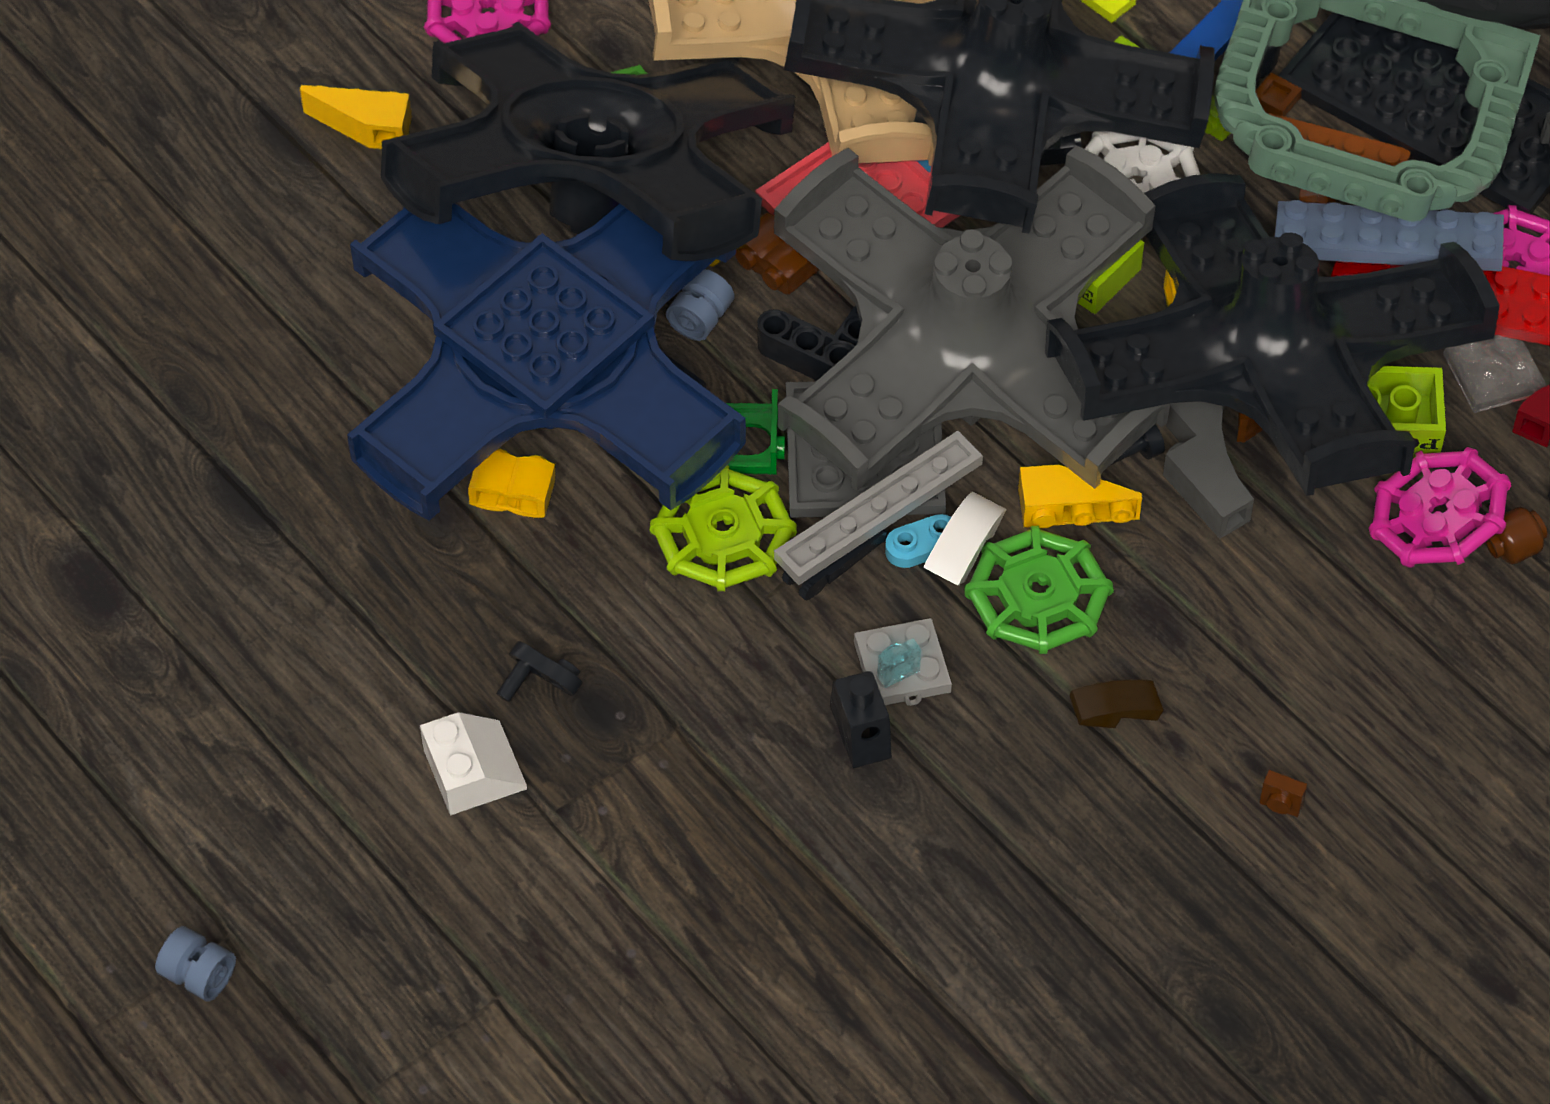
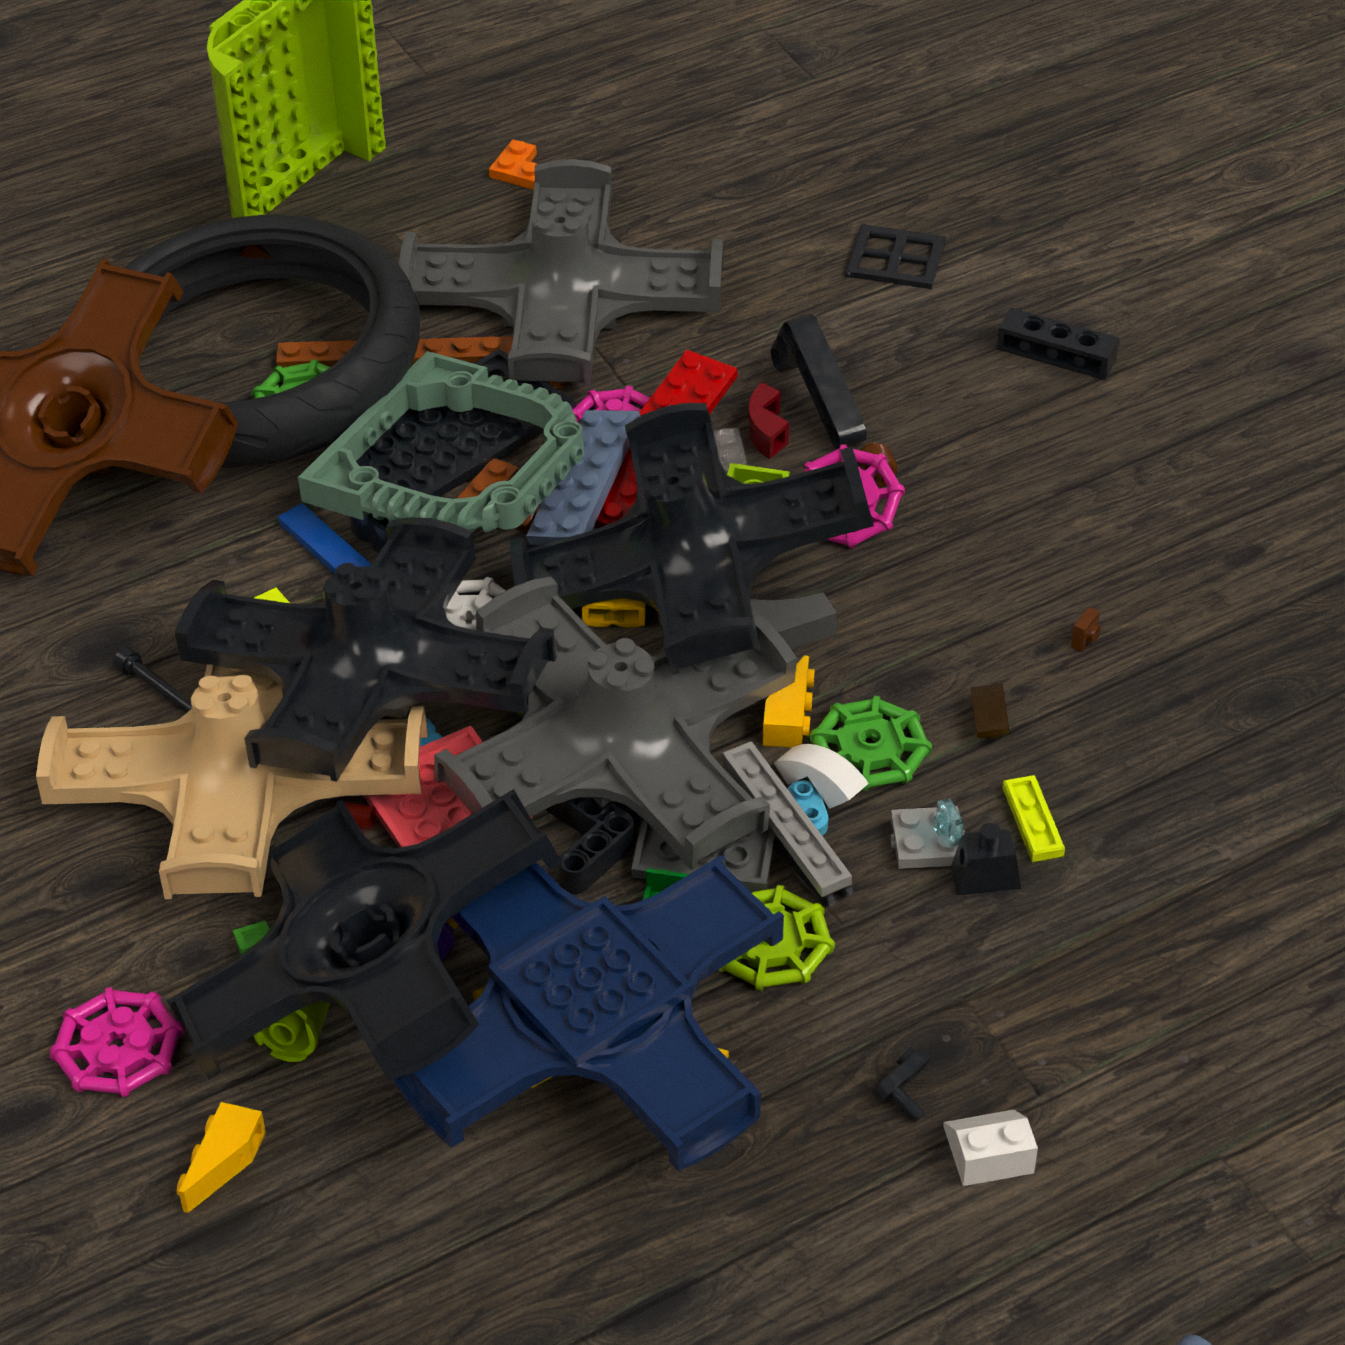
camera: 80 degrees left, 10 degrees down
none -> clear red hinge [344,801,376,830]
none -> neon yellow tile [1002,775,1065,862]

